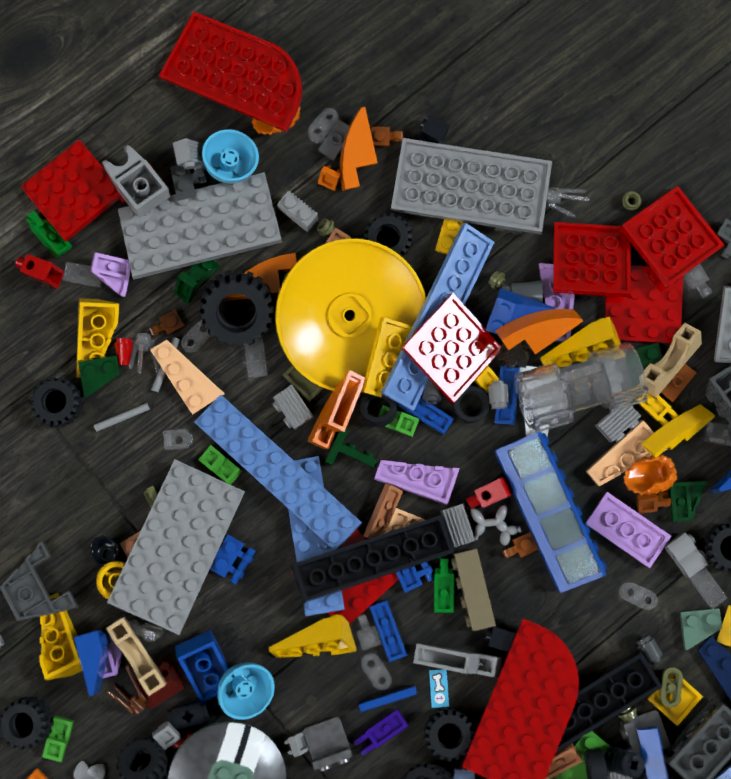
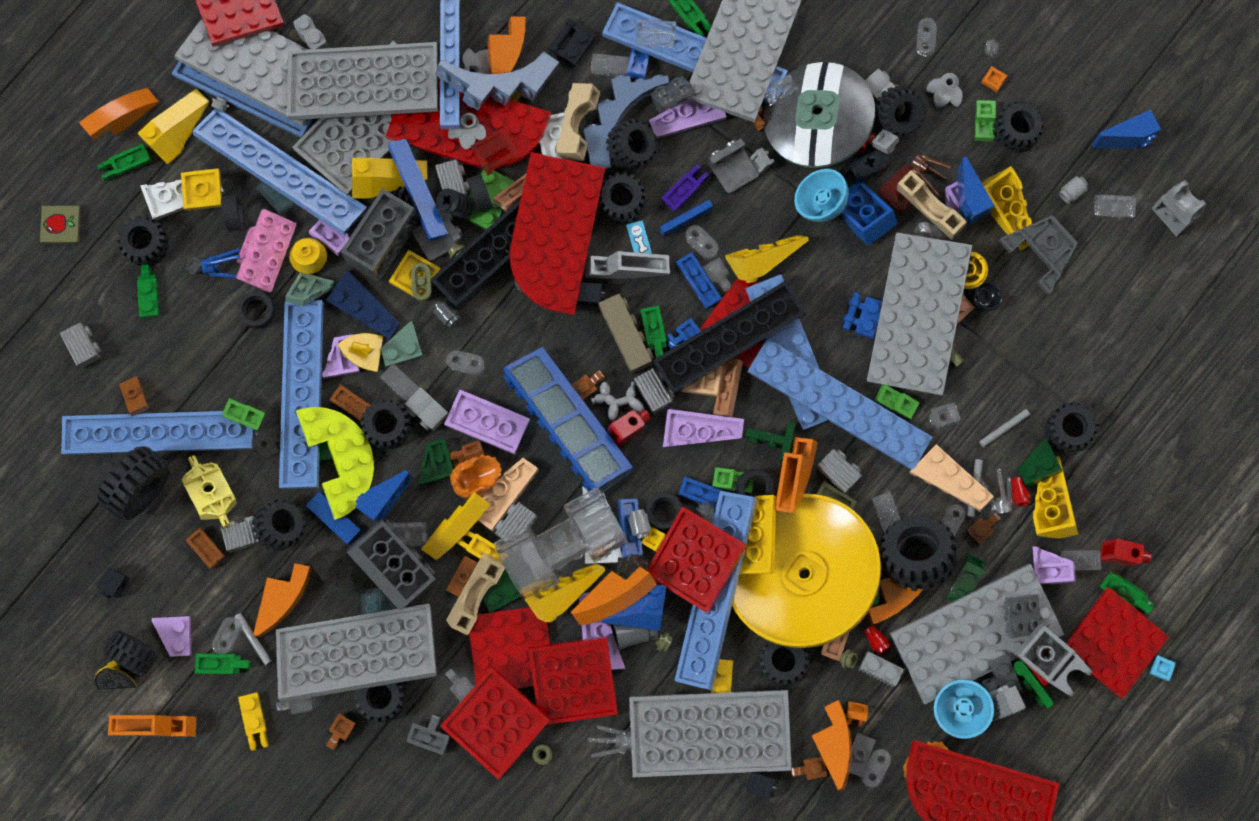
camera: 175 degrees right, 5 degrees down
none -> red cone [864,625,891,655]
none -> dark grey hinge [1003,594,1041,639]
none -> green hinge [1012,661,1054,708]
none -> medium azure tile [1149,655,1176,681]

